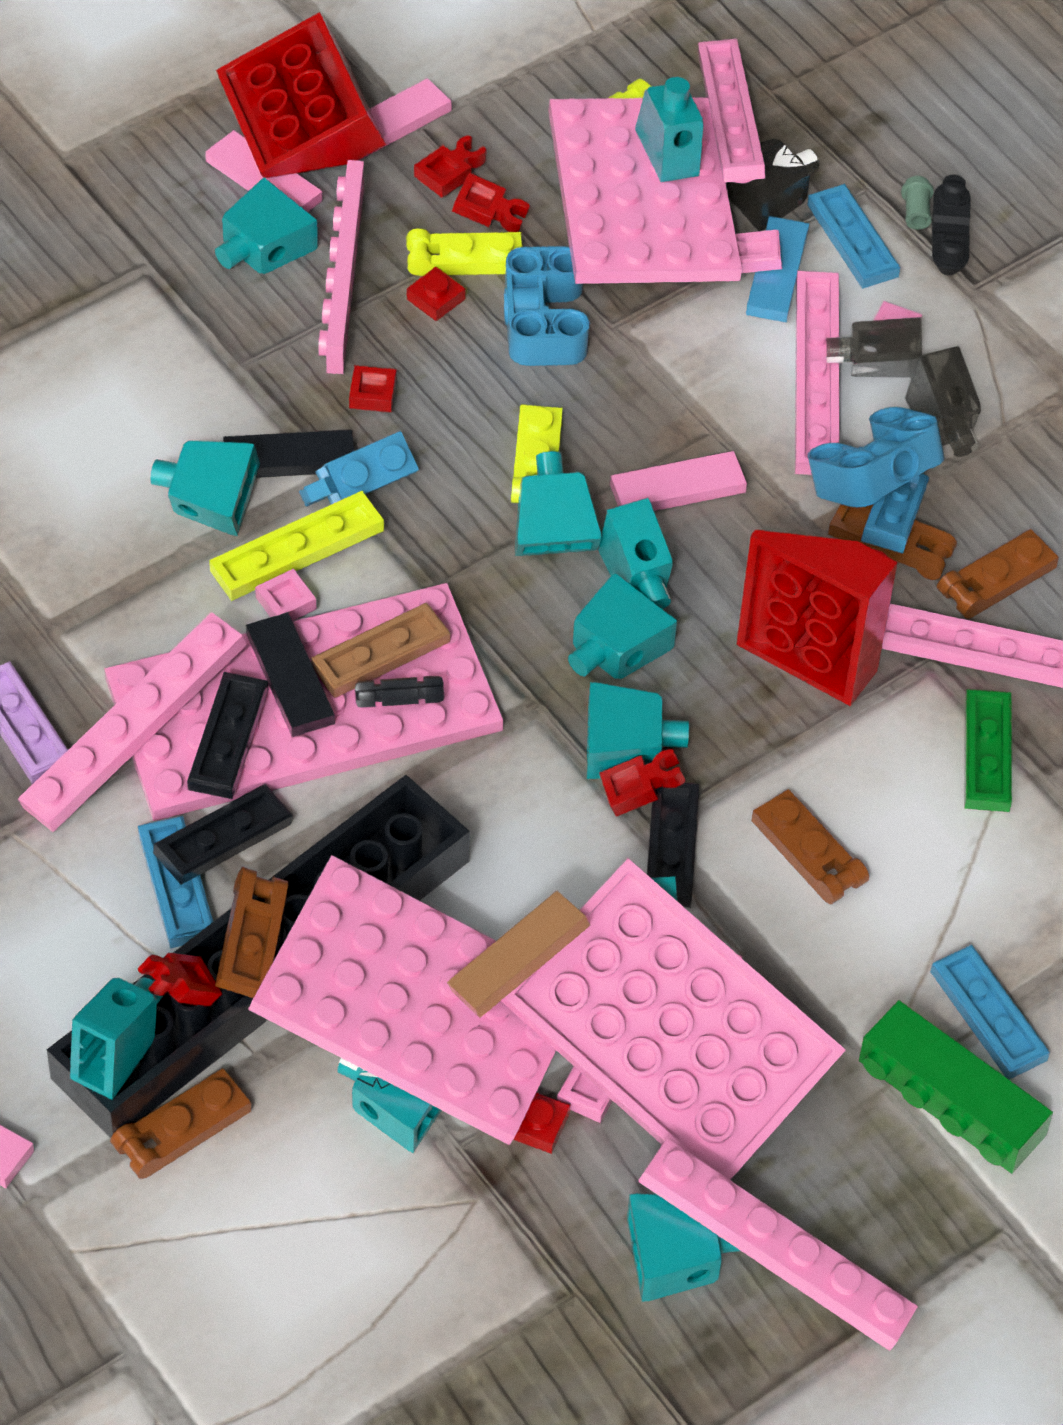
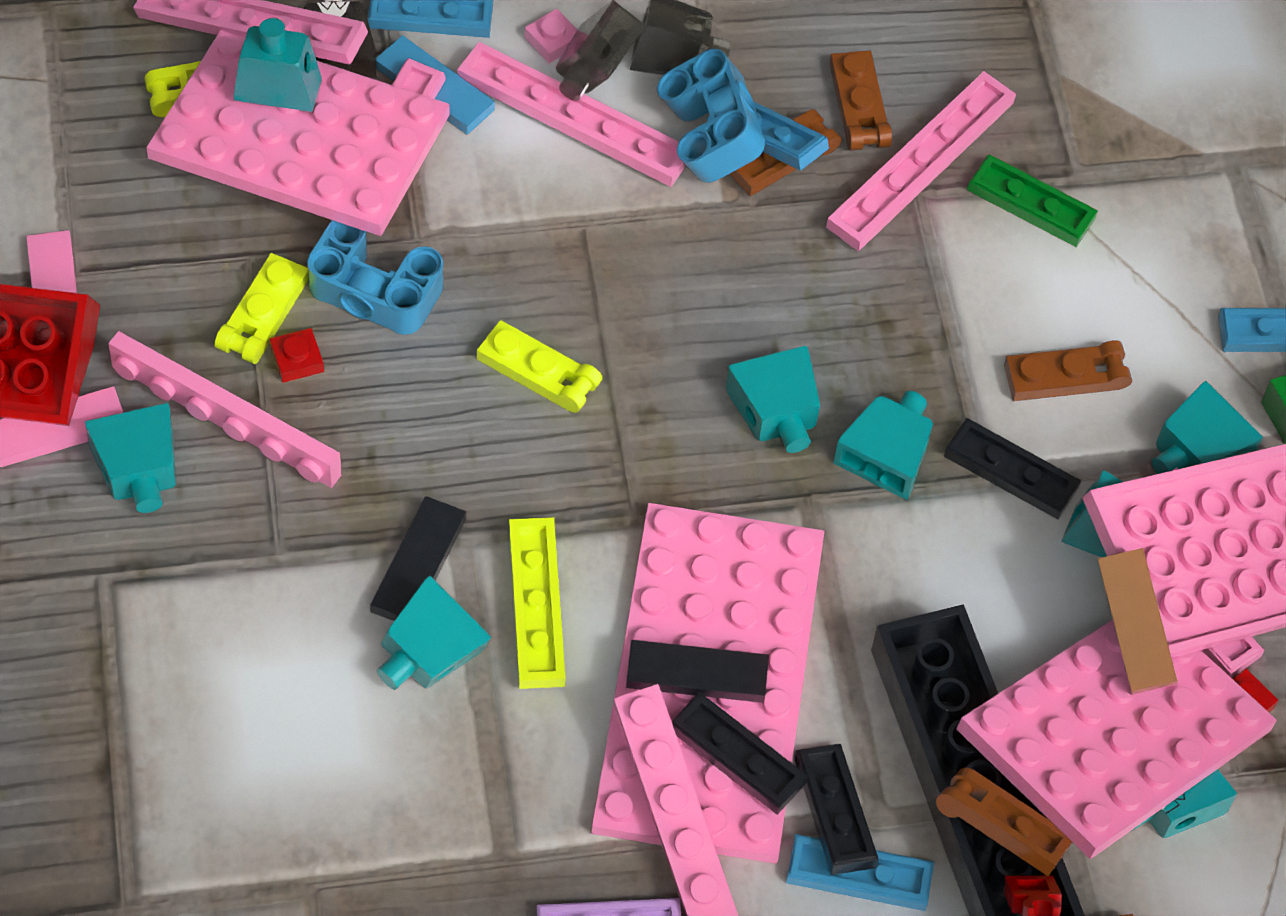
camera: 65 degrees left, 5 degrees up
bright pink plate [255,569,316,621] -> none
dark azure hinge [299,431,419,507] -> none
medium nougat tile [311,602,450,698] -> none
red plate [349,365,397,413] -> none
black axle [355,676,444,708] -> none
red plate [414,135,487,198] -> none
red plate [452,173,530,232] -> none
teal torso [515,451,601,556] -> none
teal torso [598,498,673,609] -> none
red plate [599,749,686,817] -> none
bright pink tile [610,451,747,511] -> none
red slope [736,529,898,707] -> none
none -> teal torso [1152,381,1263,474]

